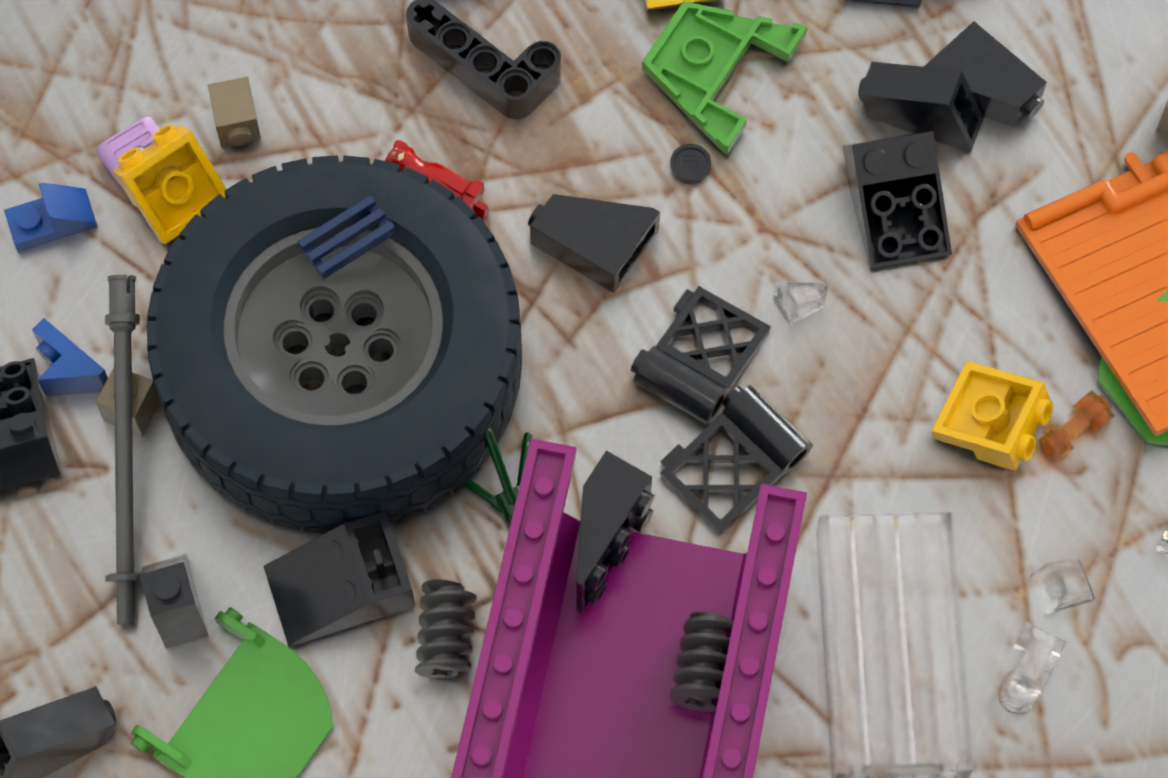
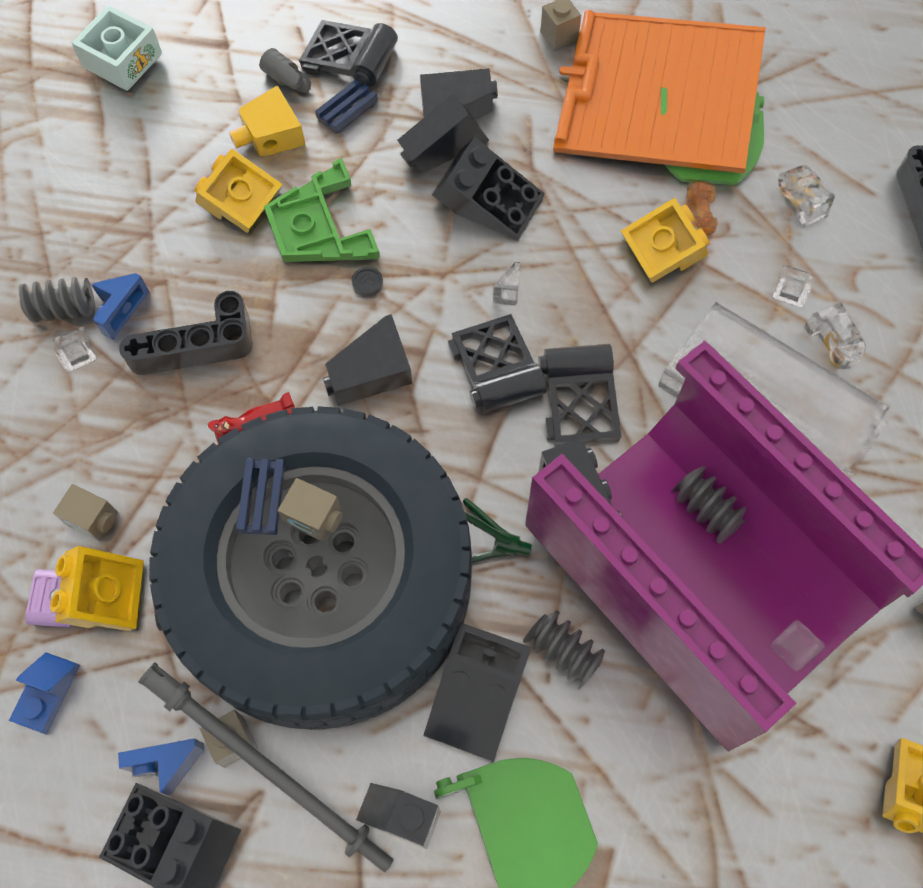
camera: 50 degrees left, 0 degrees up
none -> dark tan brick [277,478,343,542]

